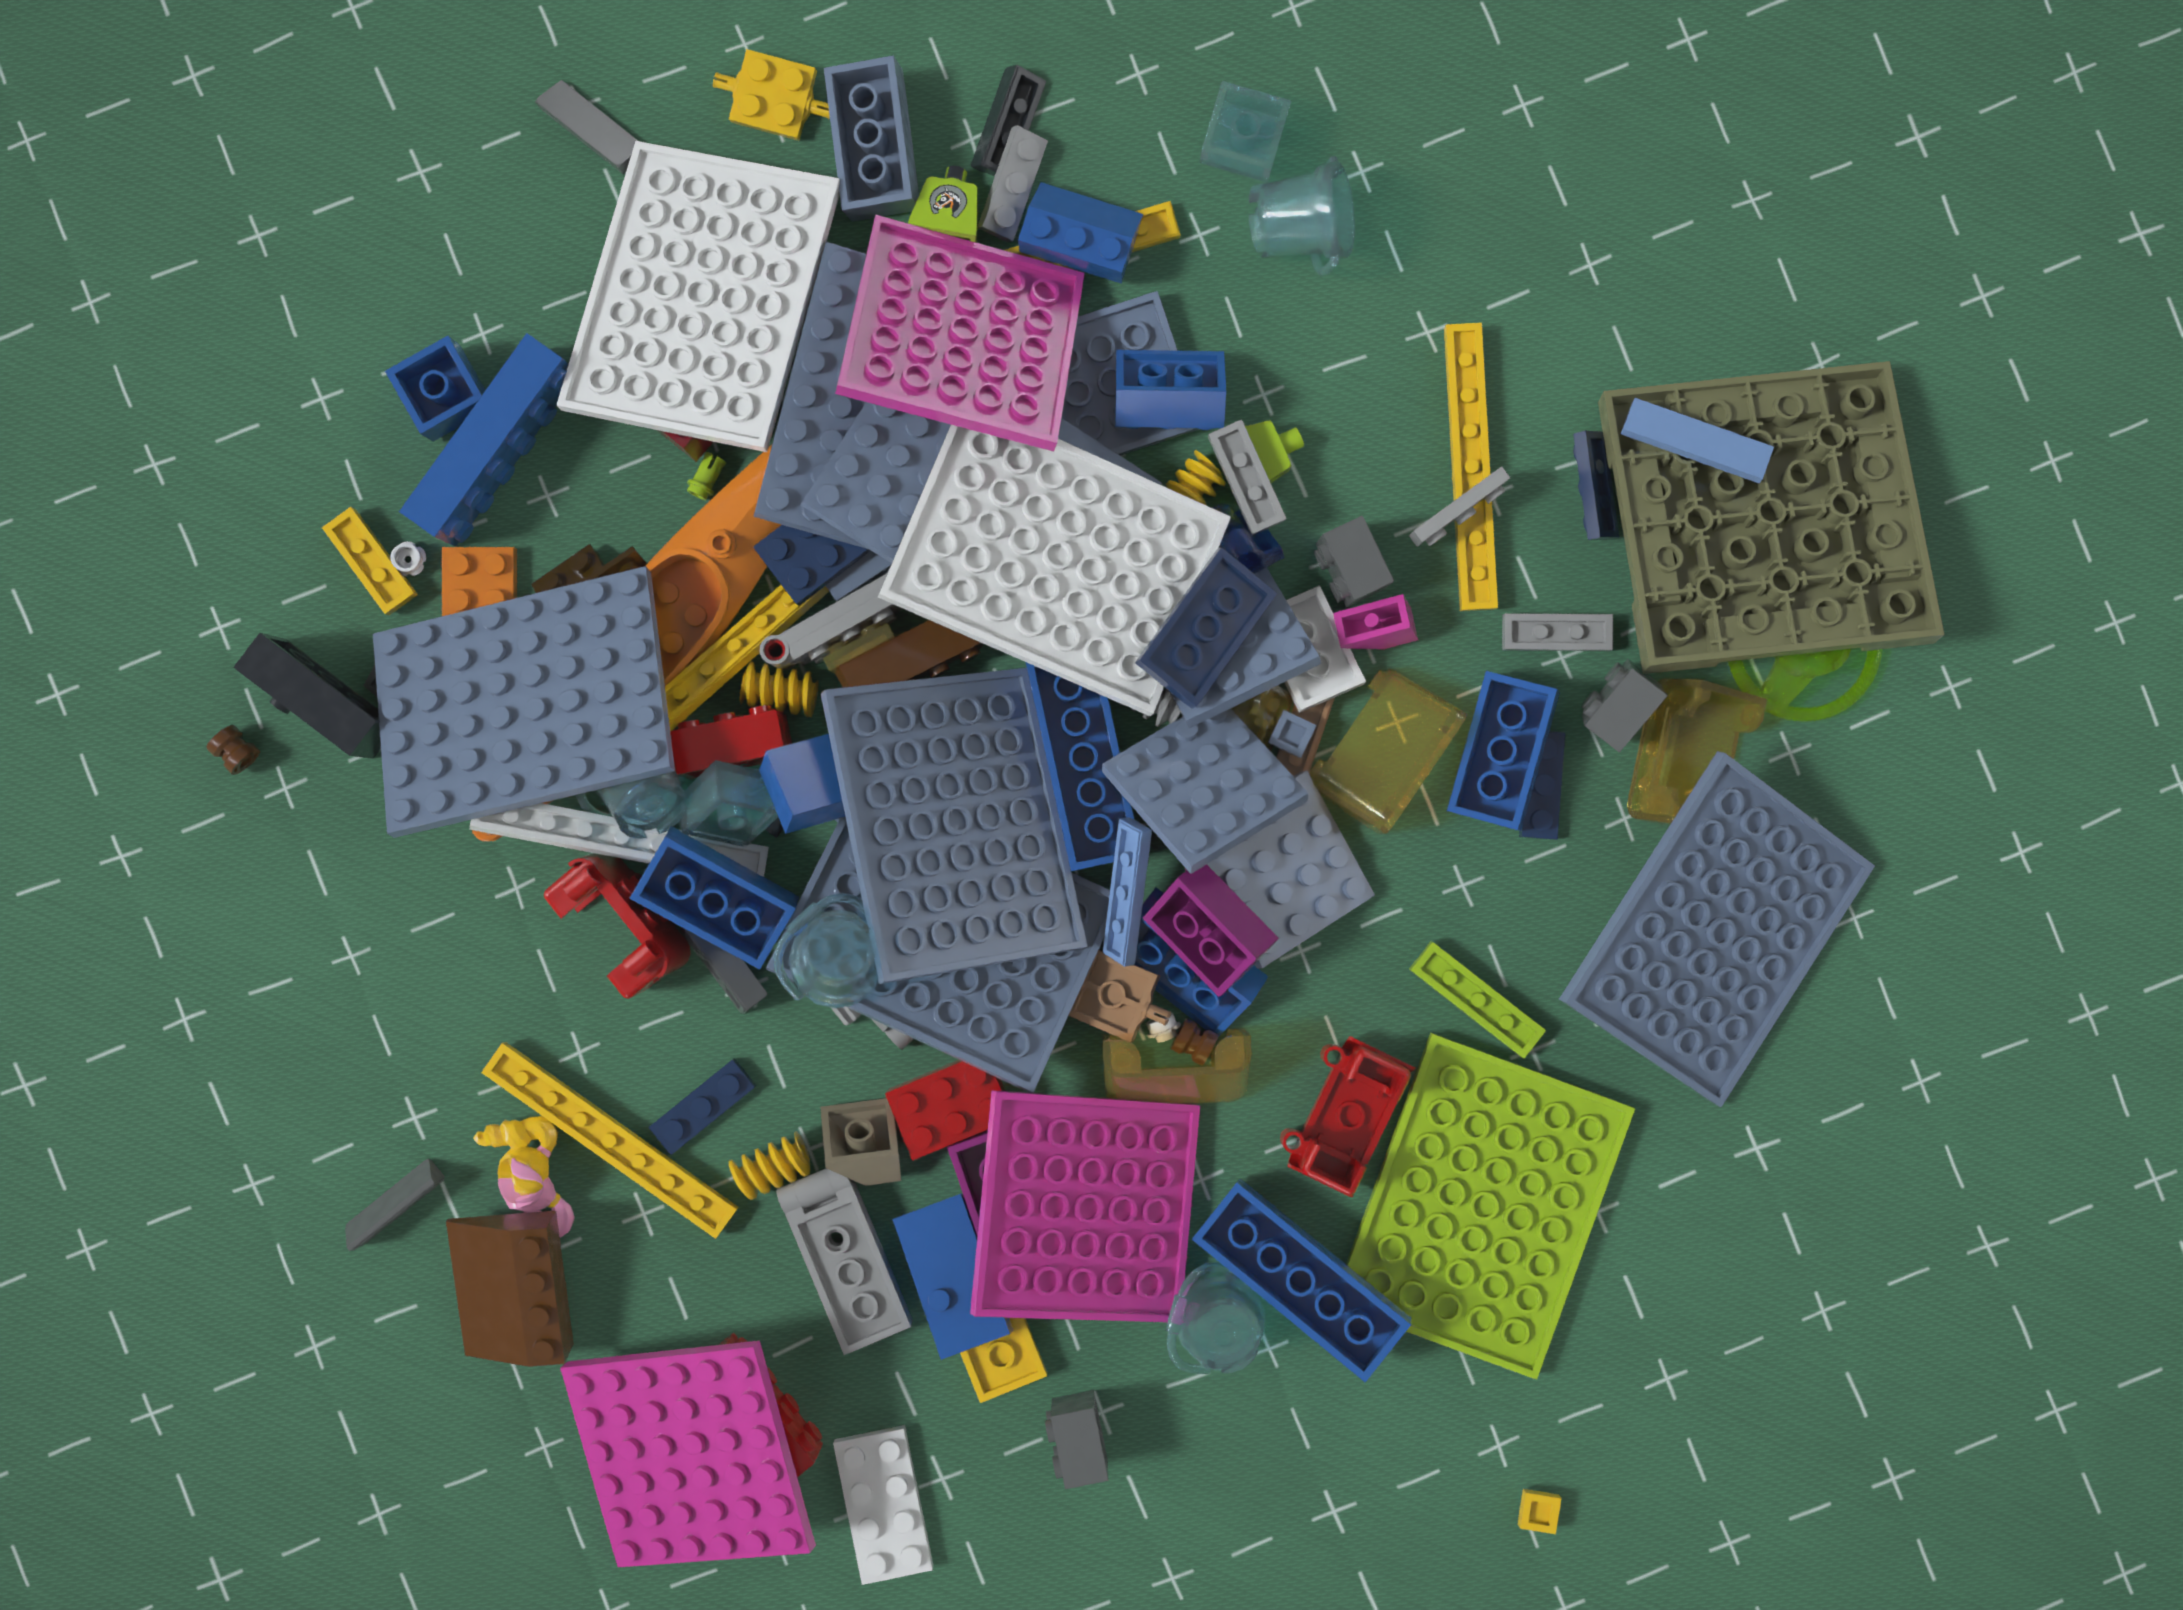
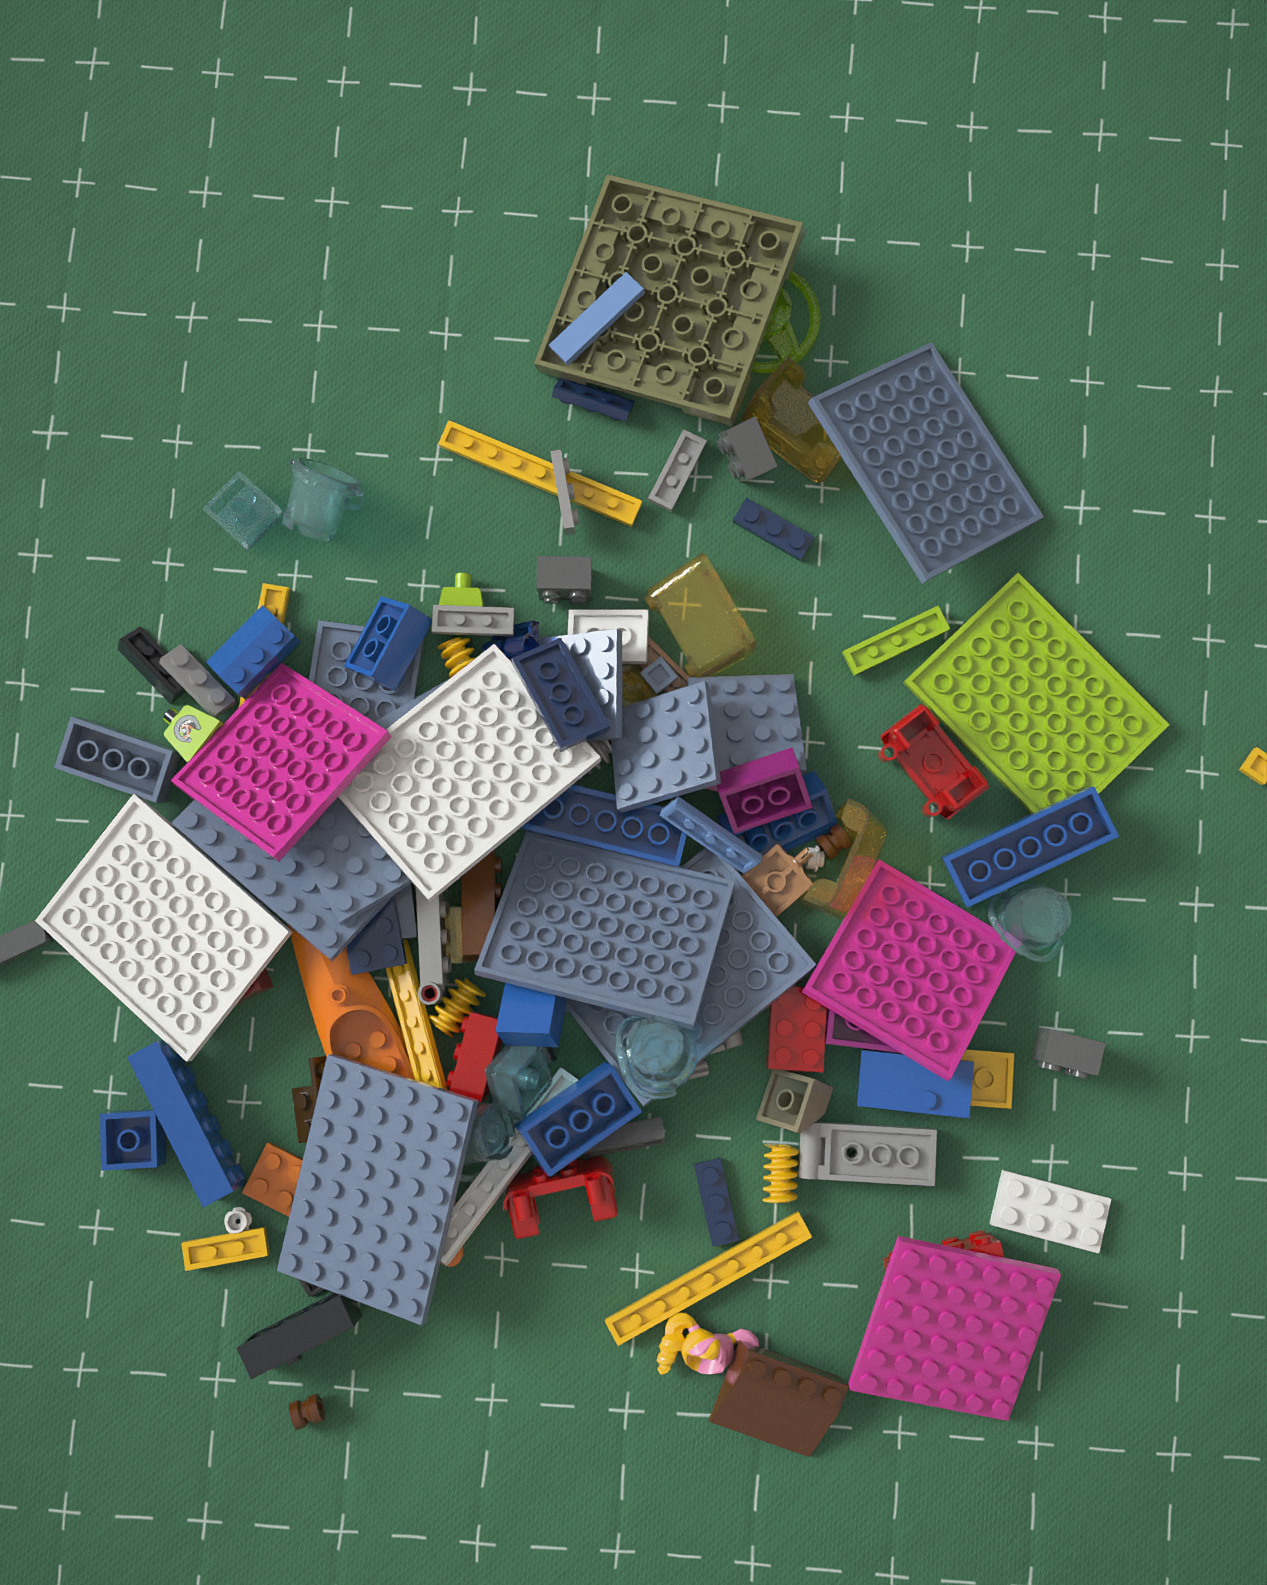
camera: 65 degrees left, 5 degrees down
dark grey slope [345,1159,445,1251] -> none
lime pin [687,452,726,501] -> none
yellow plate [713,49,830,141] -> none
dark pink slope [1333,594,1418,649] -> none
blue brick [1447,671,1560,831] -> none

